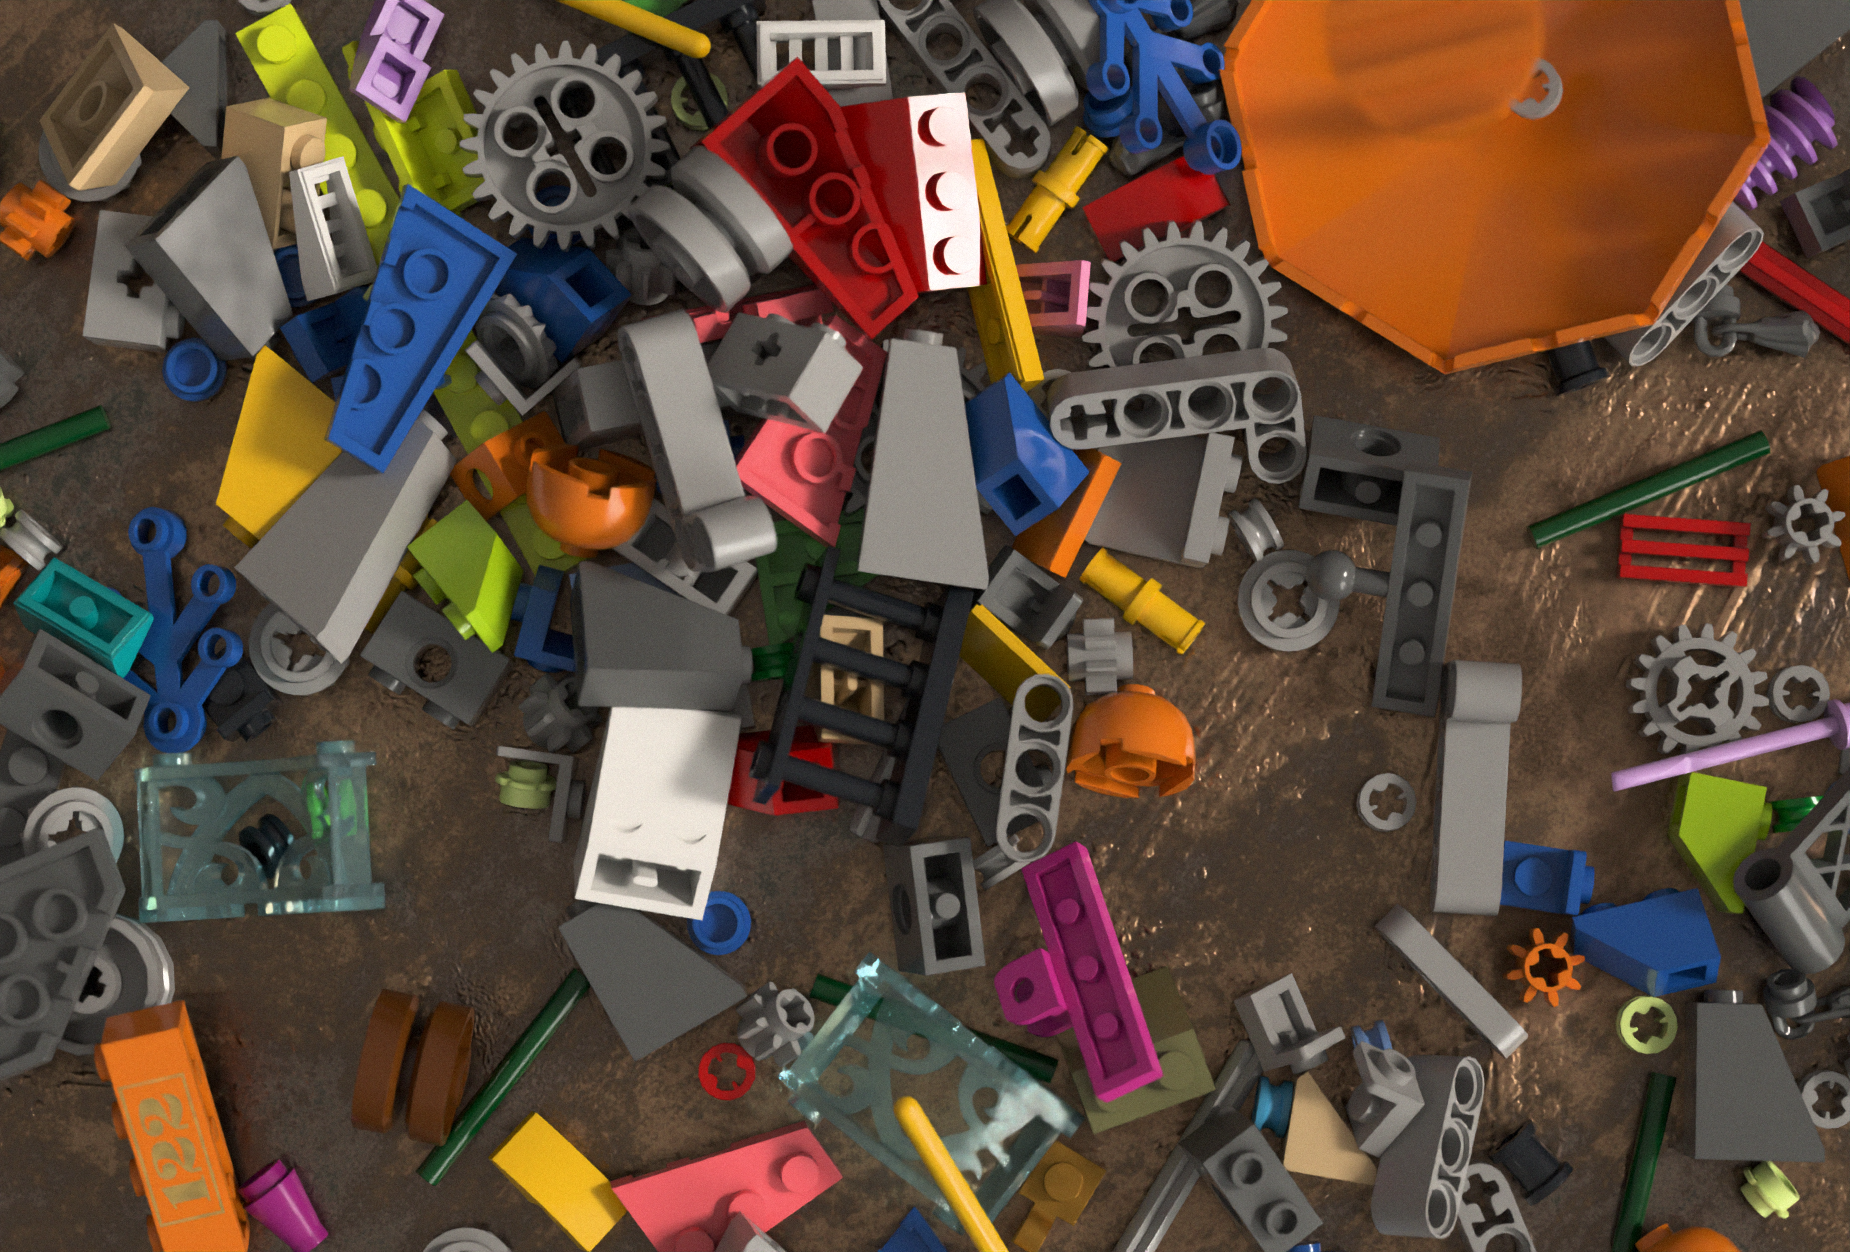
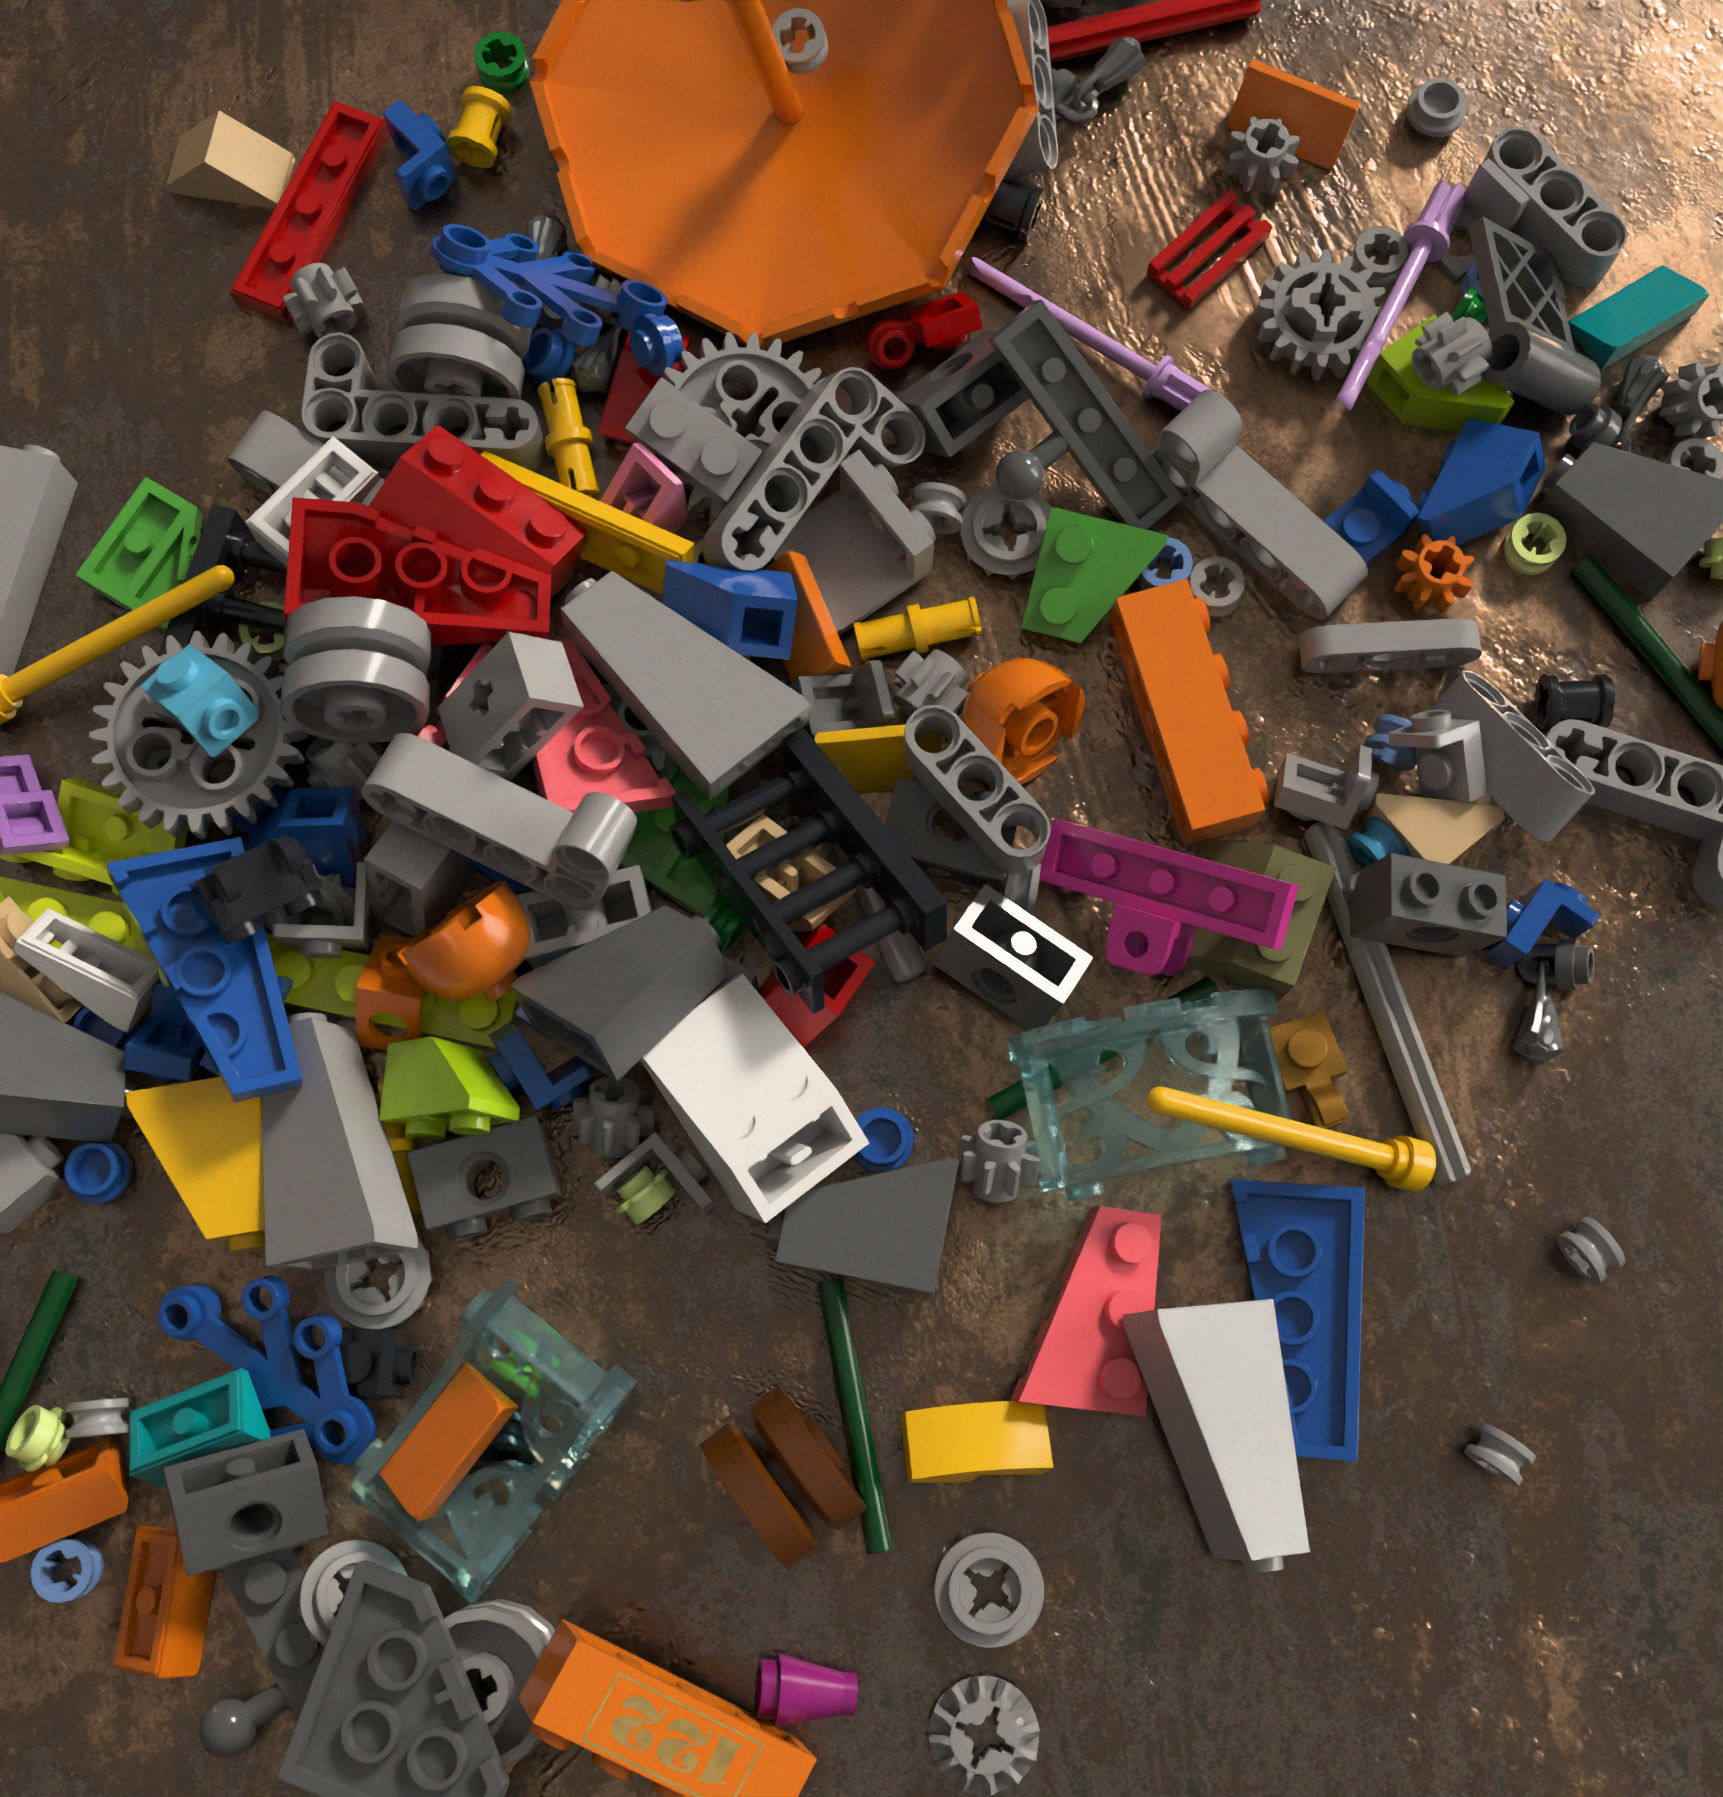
camera: 45 degrees left, 10 degrees down
red bush [698,1042,756,1100] -> none
dark green bar [1526,430,1771,549] -> none
none -> medium azure bracket [140,644,260,757]
none -> black piece [188,834,324,945]
none -> orange slope [379,1363,519,1521]
none -> light grey plate [625,377,763,504]
none -> blue plate [629,313,684,376]
none -> red plate [866,291,983,370]
none -> lavender piece [968,257,1227,412]
none -> bright green wing [1021,507,1168,643]
none -> orange brick [1109,579,1269,846]
none -> medium blue bush [1135,537,1193,591]
none -> light grey gear [1412,312,1492,396]

